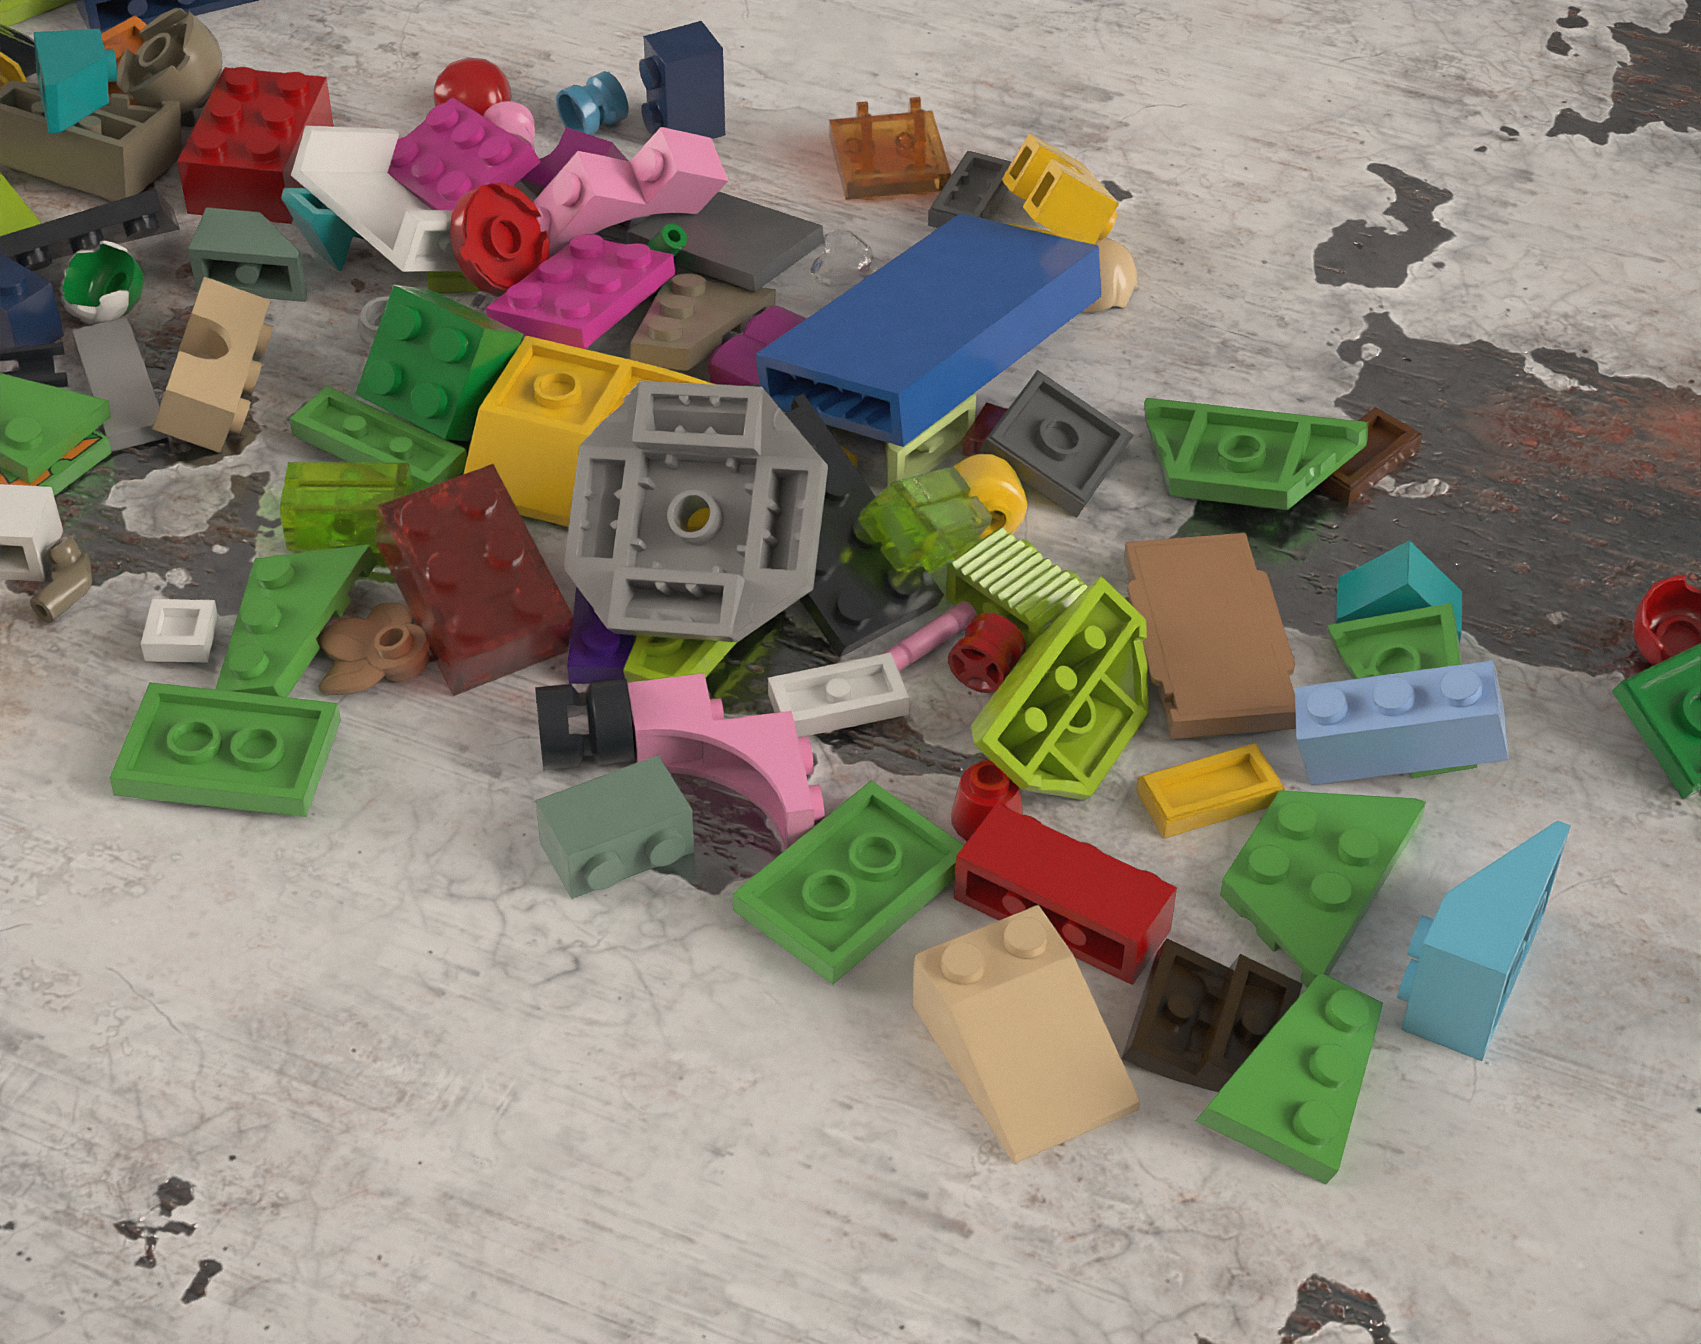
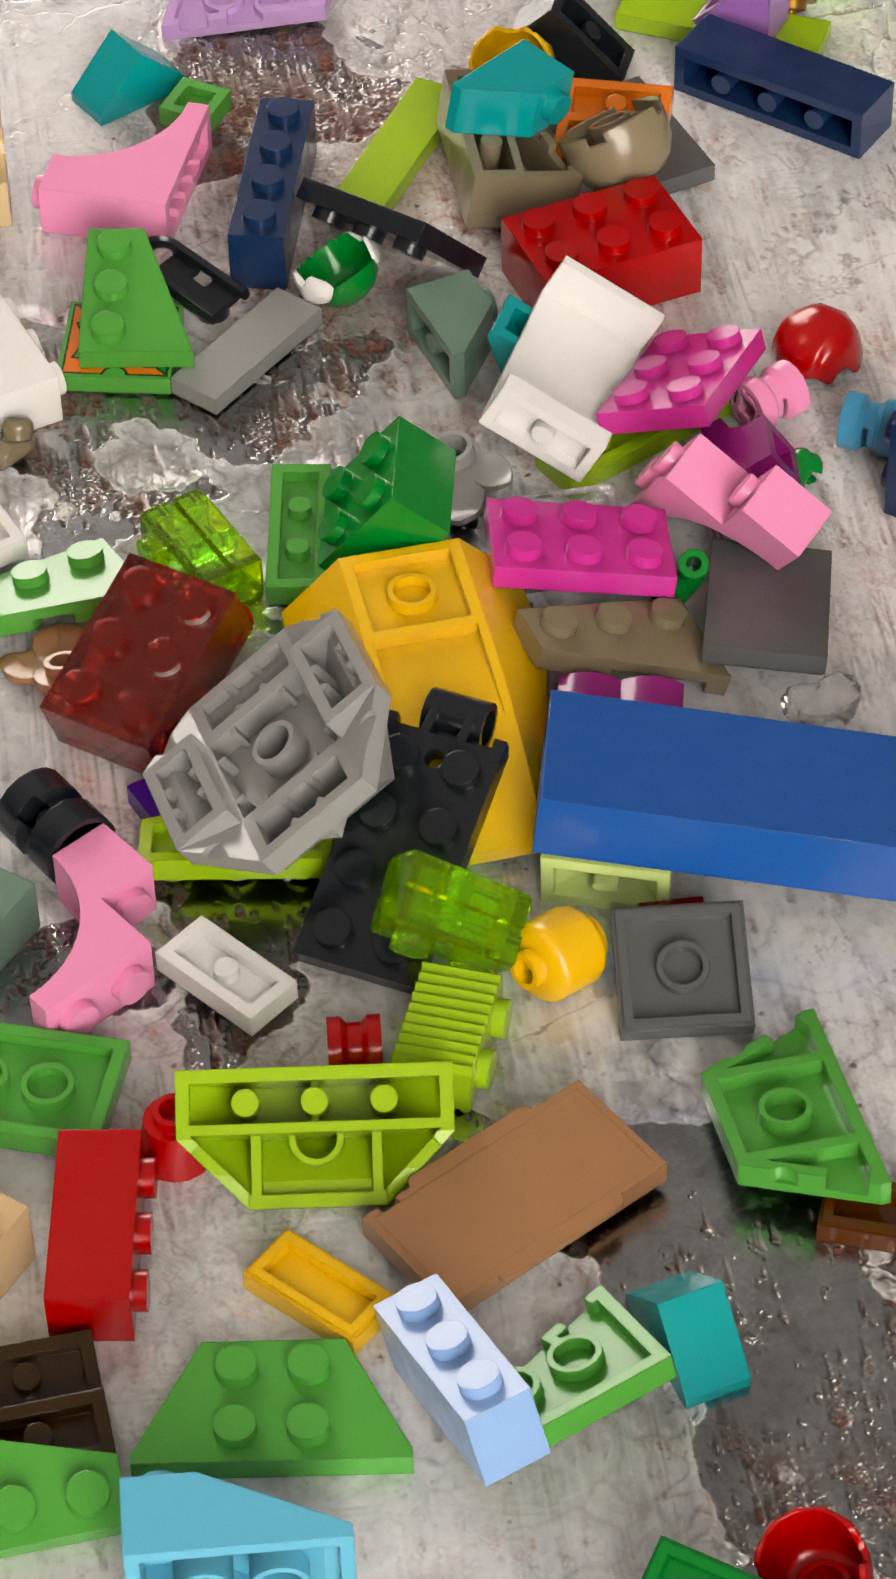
camera: 60 degrees right, 0 degrees up
tan arch [152,277,274,453] -> none
red tile [450,182,550,297] -> none
bright pink wheel [882,601,977,672] -> none

